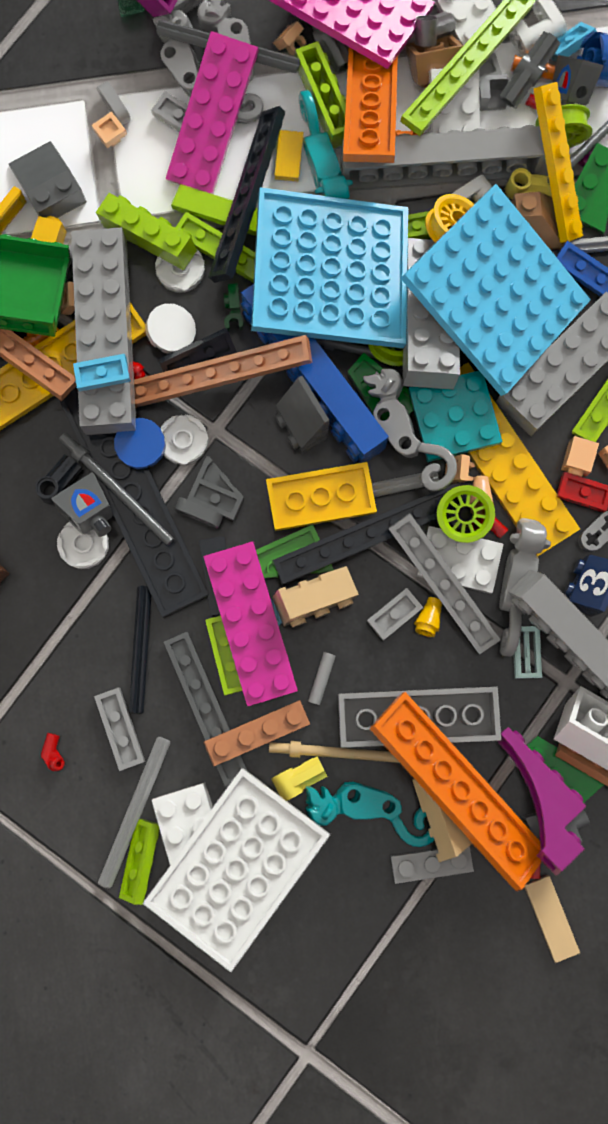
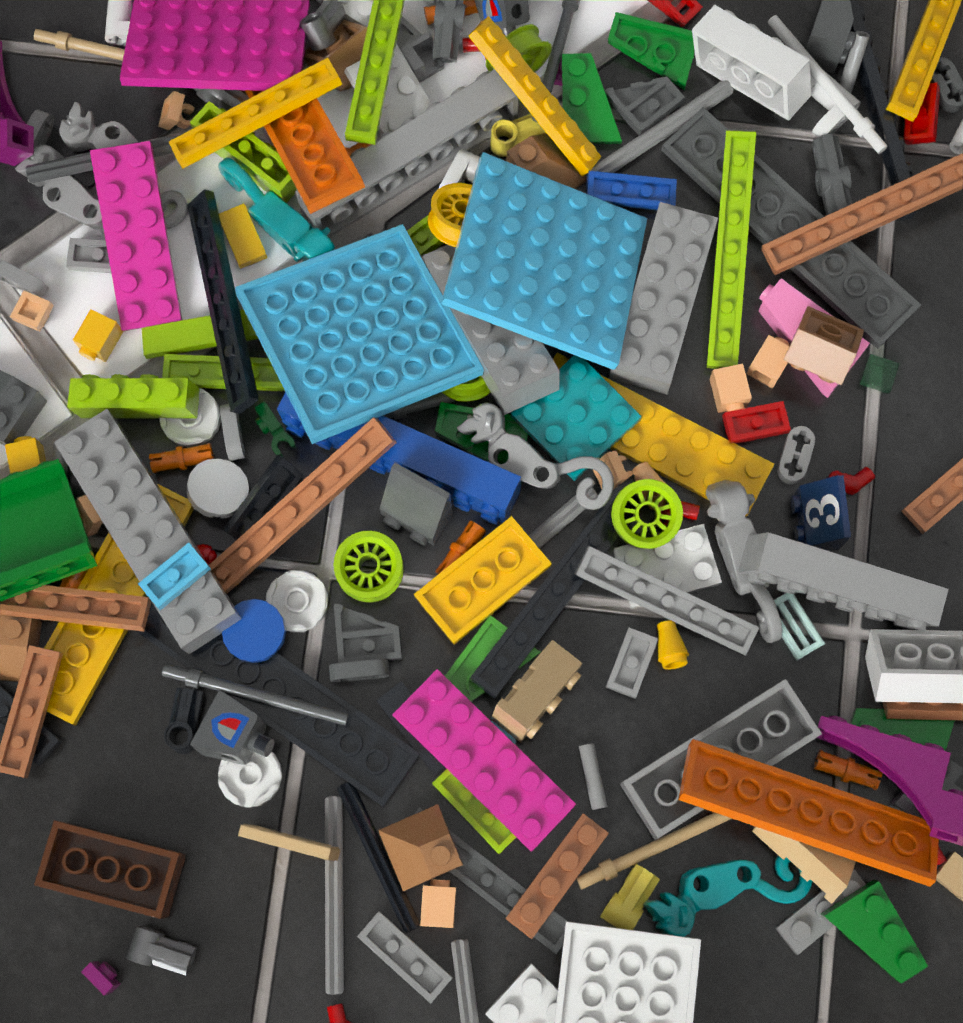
camera: 25 degrees left, 5 degrees down
none -> yellow brick [73,309,124,362]
none -> orange pin [149,443,214,473]
none -> yellow plate [169,58,342,169]
none -> light grey beam [220,404,245,461]
none -> tan tile [238,824,341,861]
none -> light grey axle [325,796,344,995]
none -> lime wheel [333,531,404,603]
none -> medium nougat slope [378,804,463,891]
none -> light nougat brick [420,879,457,928]
none -> orange pin [435,520,486,574]
none -> orange pin [813,750,882,790]
none -> green wing [820,879,928,984]

